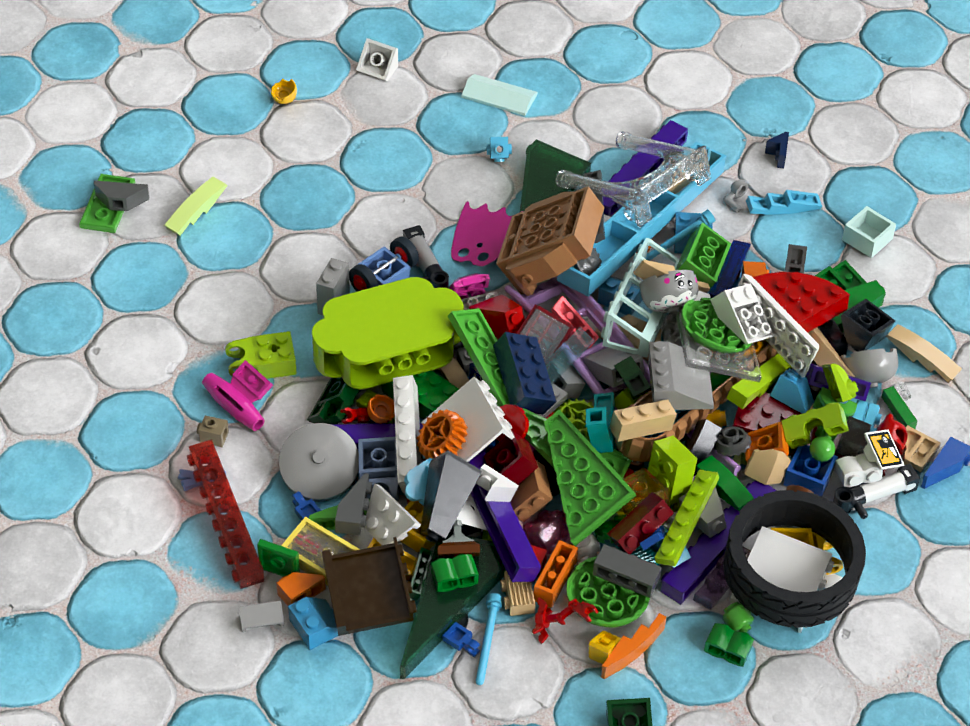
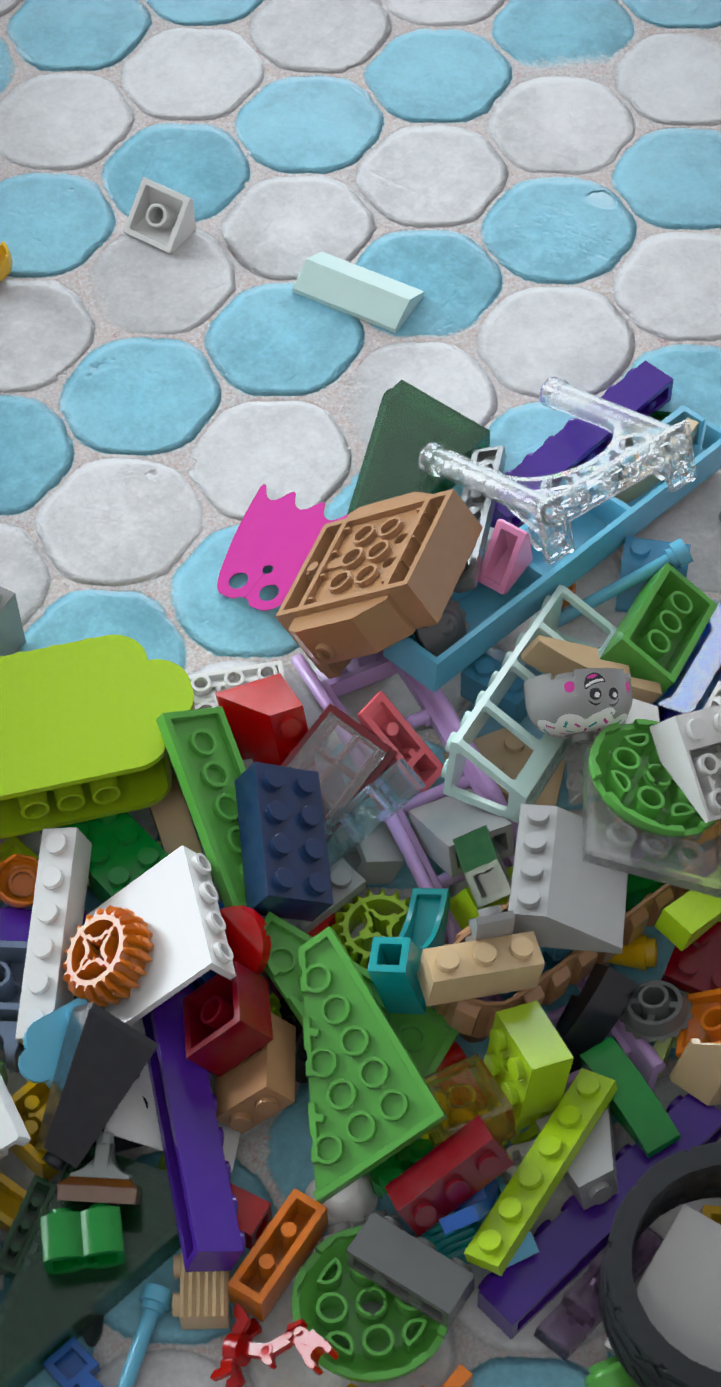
camera: 10 degrees right, 5 degrees up
brick [349,236,419,292] -> none
piece [403,225,449,289] -> none
dark pink slope [449,273,490,299] -> none
white slope [476,464,519,502] -> none
medium azure brick [486,137,512,162] -> none
clear pink slope [523,510,570,554] -> none
none -> light grey slope [465,905,515,942]
none -> bright pink slope [478,519,533,595]

